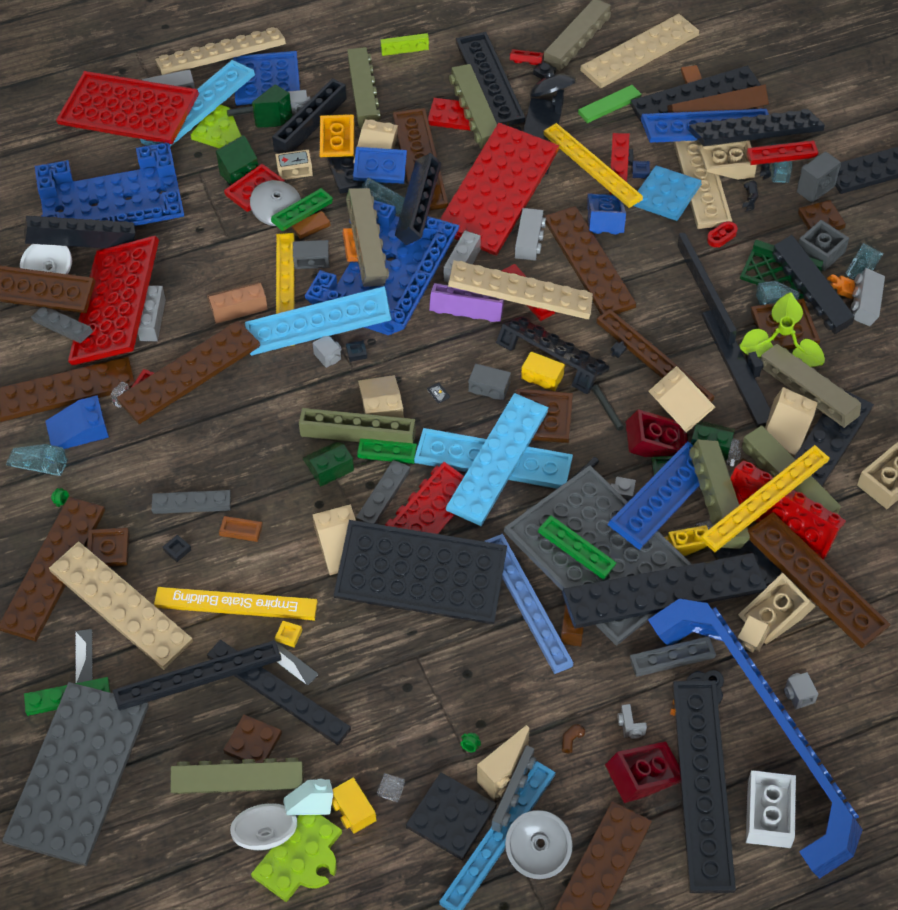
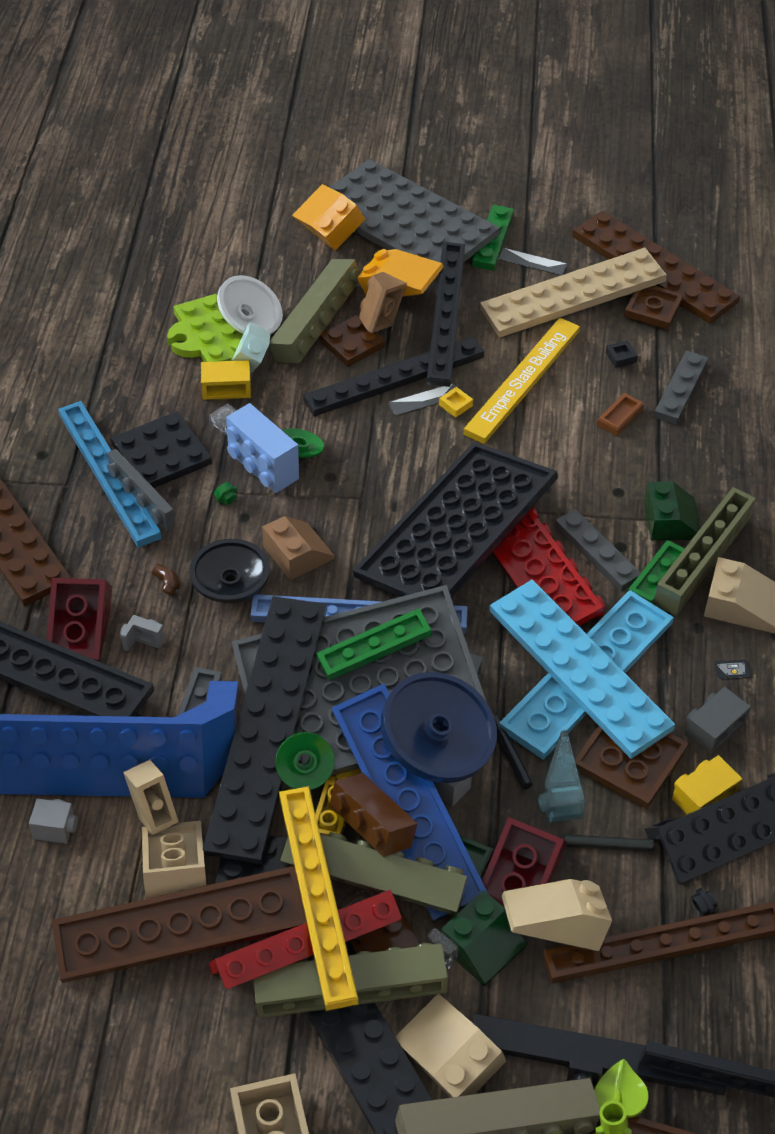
camera: 115 degrees right, 5 degrees down
green plate [51,488,69,507] -> none
tan slope [313,504,356,575] -> none
tan slope [477,725,530,801] -> none
light grey dish [505,810,573,879] -> none
none -> black dish [190,539,270,603]
none -> light blue brick [226,403,299,493]
none -> medium nougat slope [262,516,335,580]
none -> green dish [276,732,335,790]
none -> green dish [282,428,324,458]
none -> light orange slope [292,184,366,251]
none -> reddish brown brick [330,773,418,857]
none -> light orange slope [357,249,444,296]
none -> medium nougat slope [359,272,407,333]
none -> dark blue dish [381,672,497,783]
none -> clear light blue slope [539,730,585,822]

